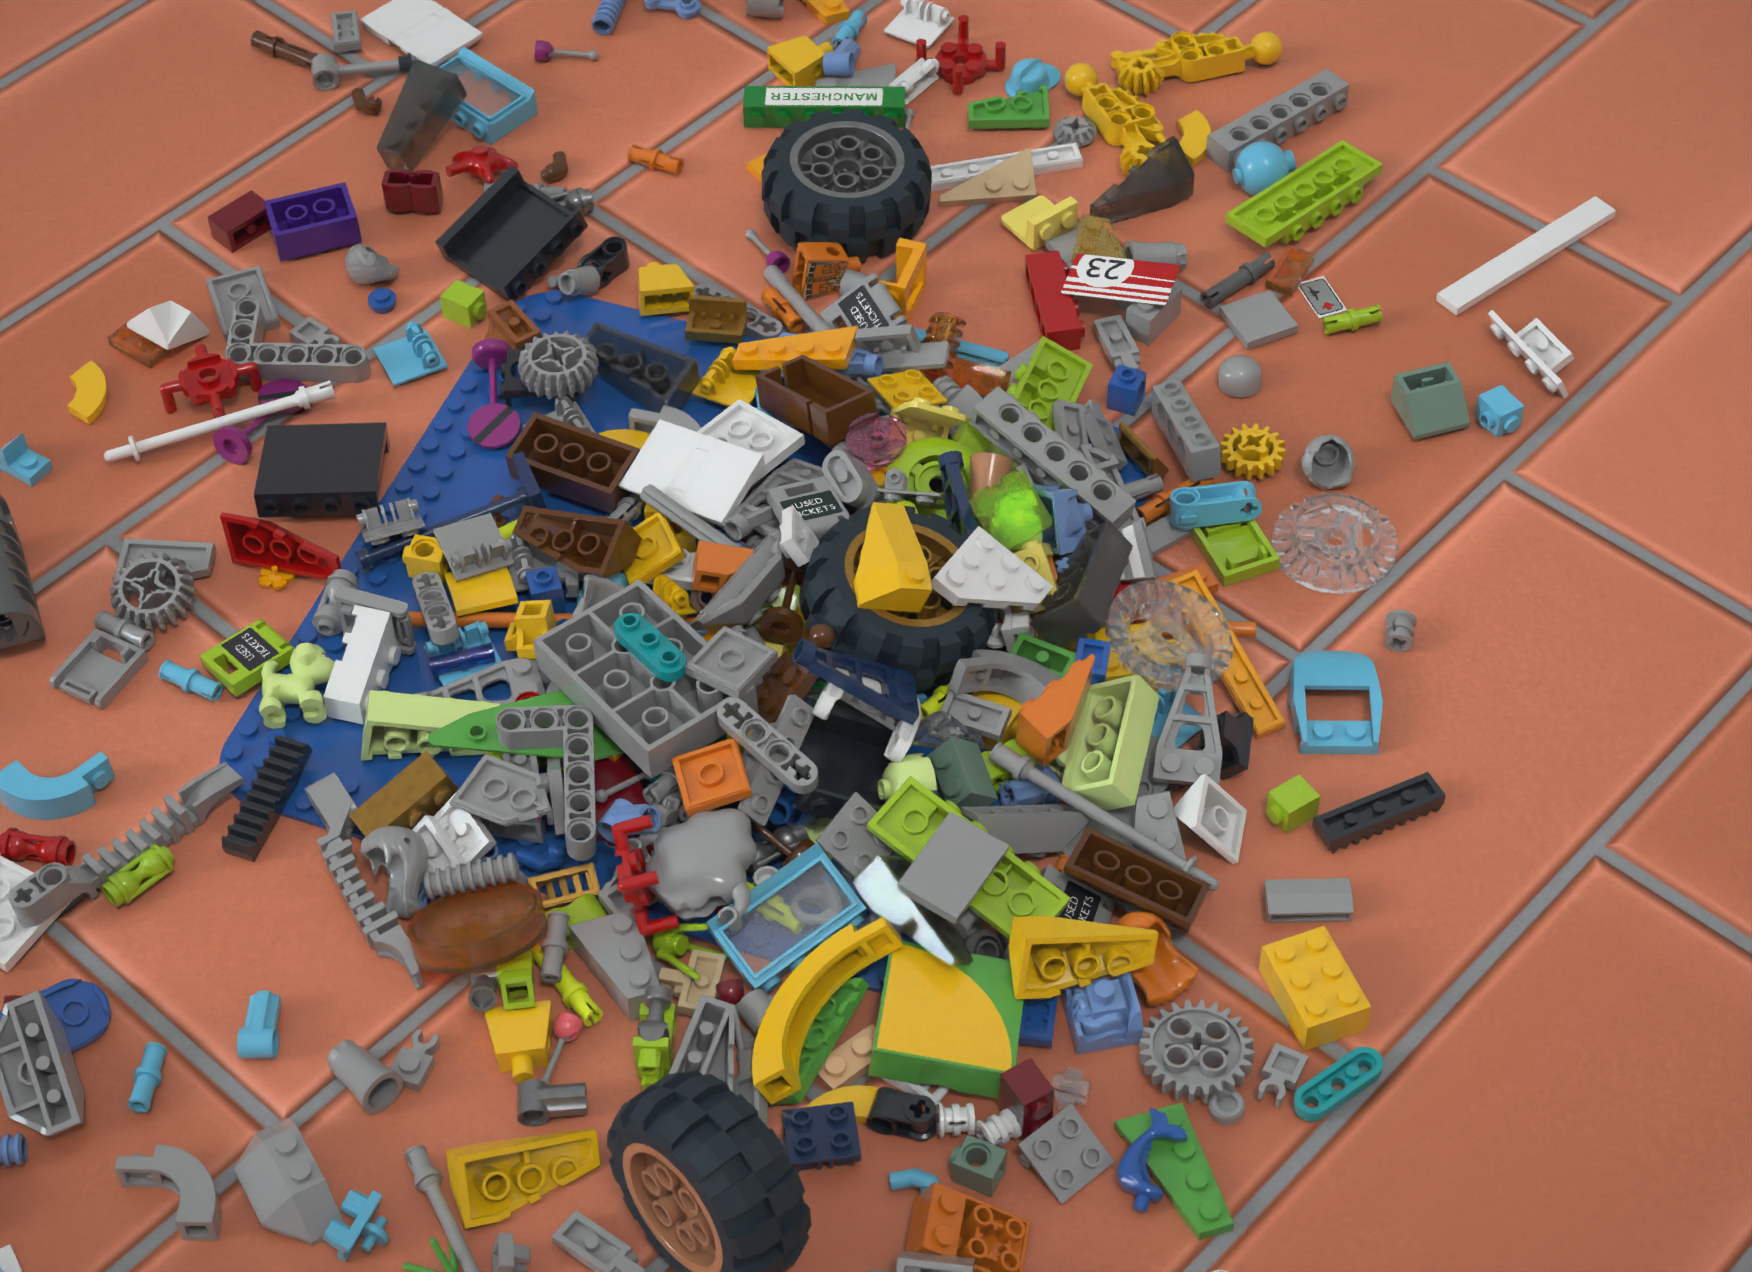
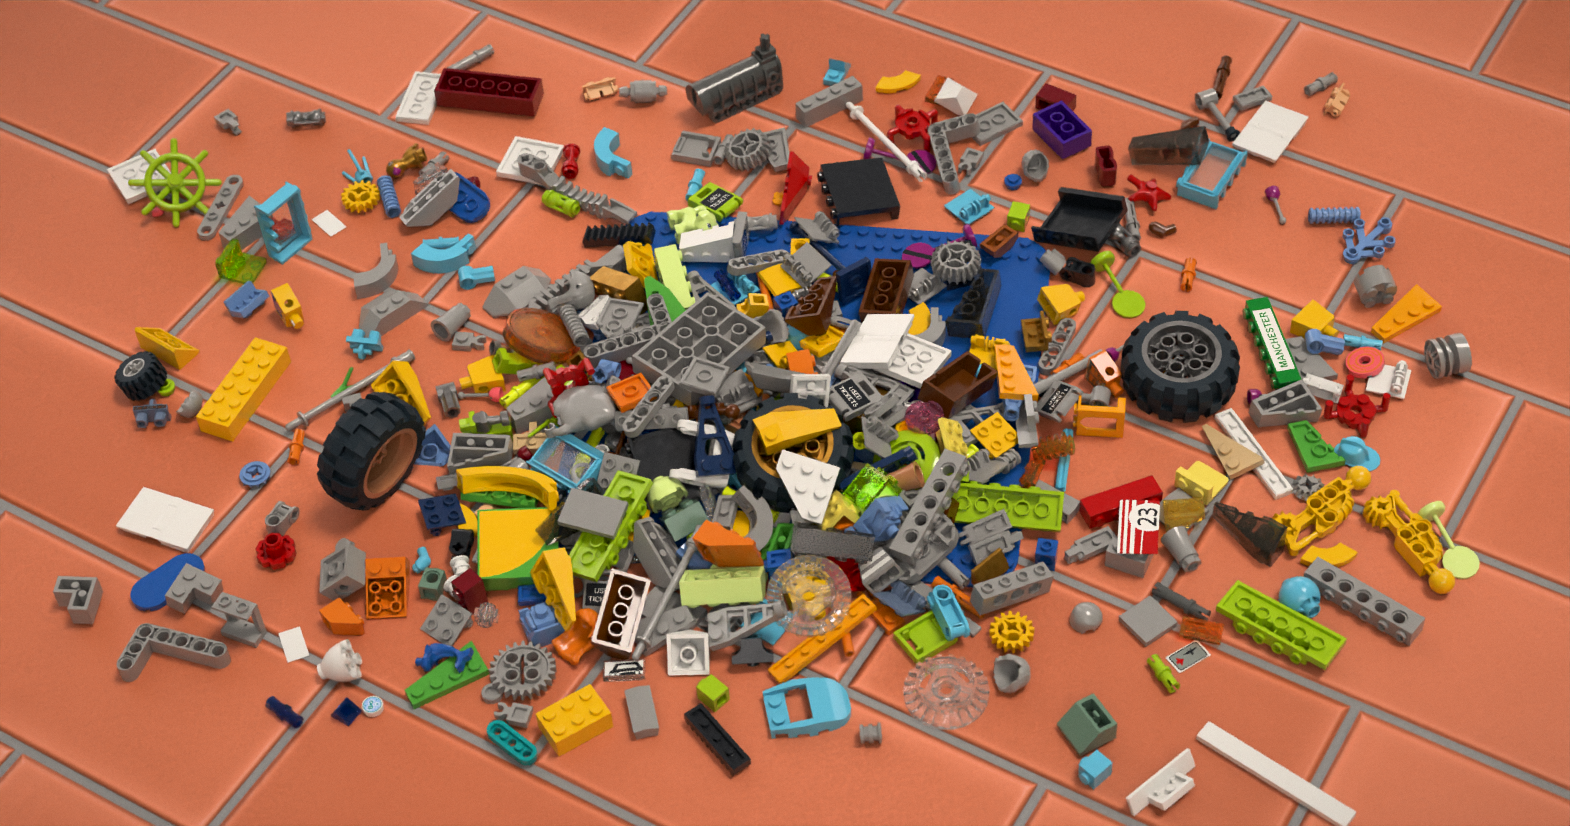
camera: 80 degrees right, 0 degrees up
teal plate [614,613,687,682] -> none
none -> medium azure arch [411,233,476,273]
none -> light grey wedge [482,266,551,318]
none -> tile [603,659,645,682]
none -> yellow wing [623,241,658,288]
none -> light grey brick [795,76,863,128]
none -> sand blue hinge [873,580,927,617]
none -> lime piece [1090,251,1145,318]
none -> light grey wedge [1248,380,1323,427]
none -> coral tile [1346,347,1385,379]
none -> yellowish green piece [1418,501,1480,579]

